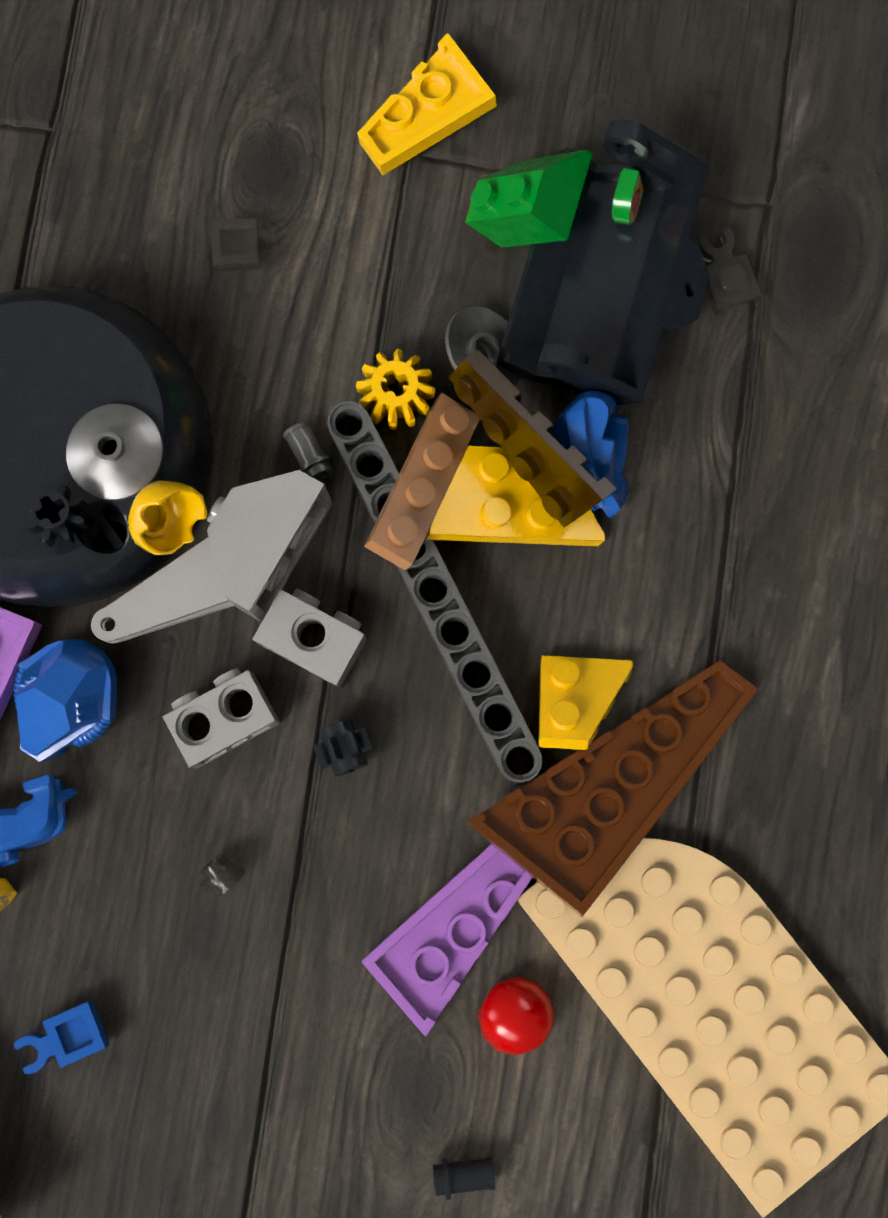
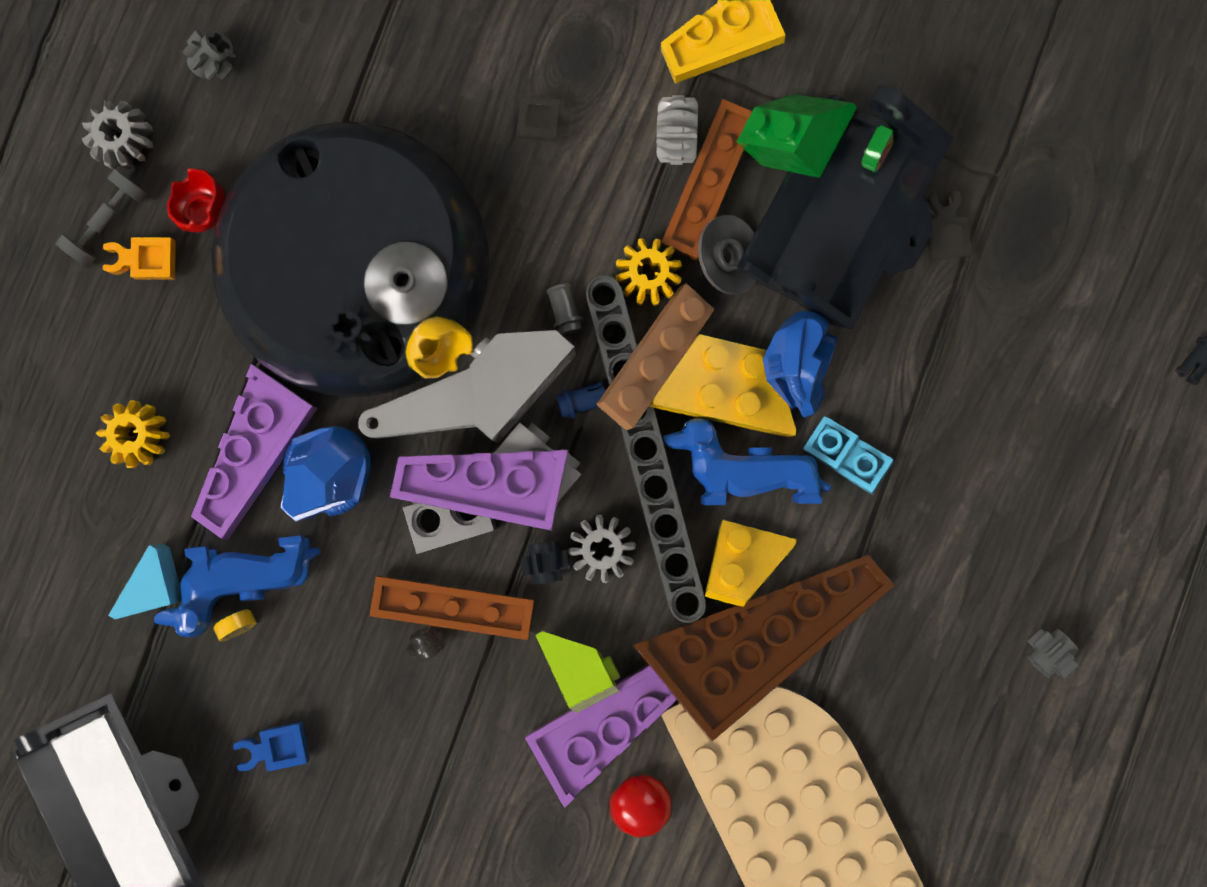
camera: 10 degrees right, 5 degrees up
dark brown wing [449,350,617,528] -> none
none -> dark orange plate [370,576,535,640]
none -> medium lavender wing [390,450,568,531]
none -> lime slope [536,631,621,713]
none -> dark blue pin [556,381,605,419]
none -> light grey gear [568,515,636,583]
none -> light grey gear [656,95,698,165]
none -> dark orange plate [661,99,752,261]
none -> blue animal [662,418,831,505]
none -> medium azure slope [803,416,894,495]

